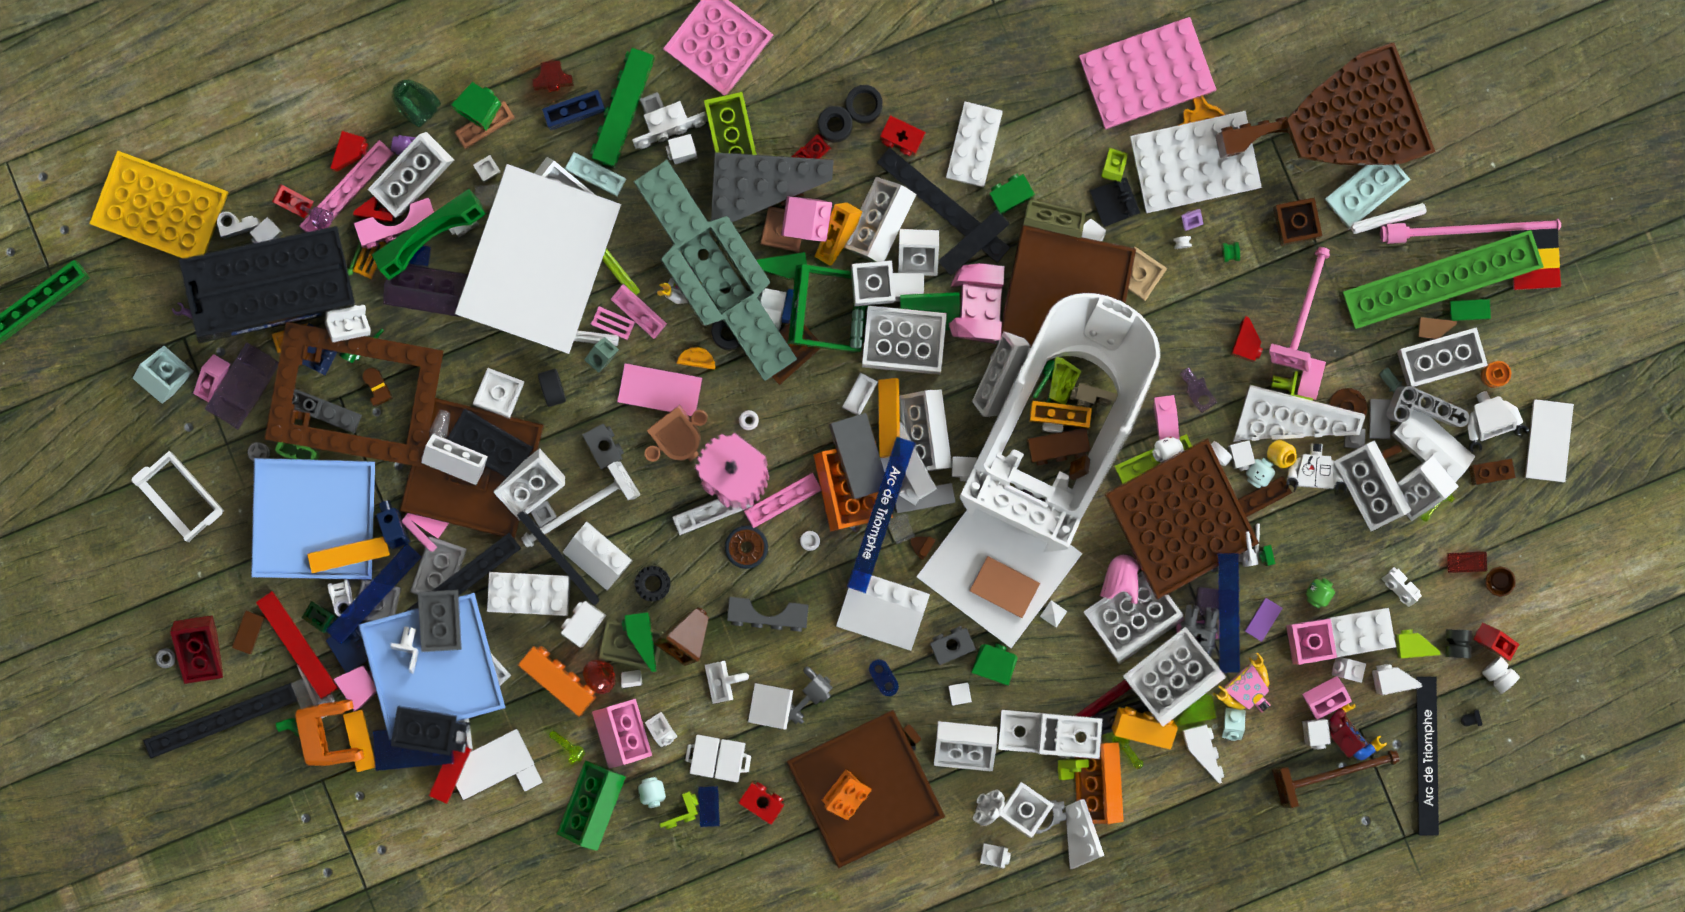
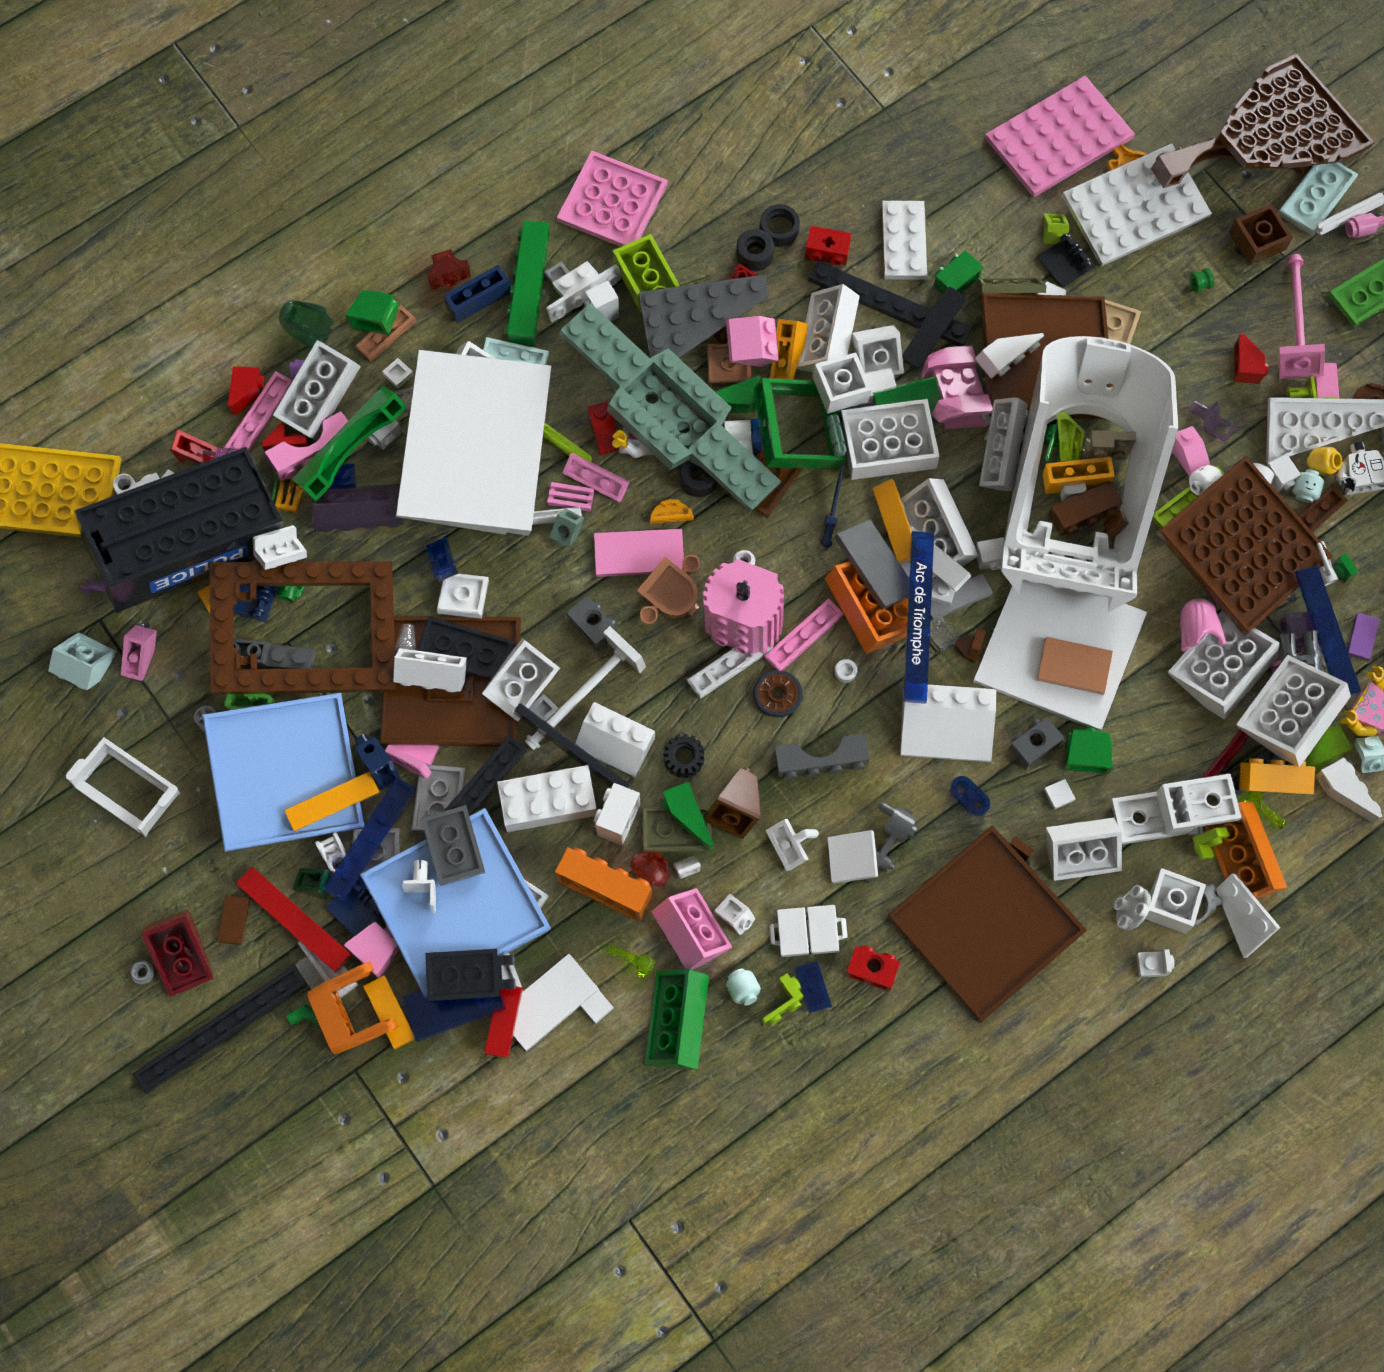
camera: 15 degrees left, 15 degrees down
clear purple piece [205,342,279,430] -> none
reddish brown leg [363,368,393,407] -> none
black tyre [538,369,566,407] -> none
orange bracket [821,770,871,820] -> none
white tile [842,373,878,415] -> none
white slope [1040,601,1067,627] -> none
white bush [1173,236,1192,249] -> none
lavender slope [1181,209,1203,231] -> none
none -> clear blue plate [426,537,458,582]
none -> red slope [587,401,619,455]
none -> dark blue sword [820,464,843,547]
none -> white slope [975,333,1044,379]

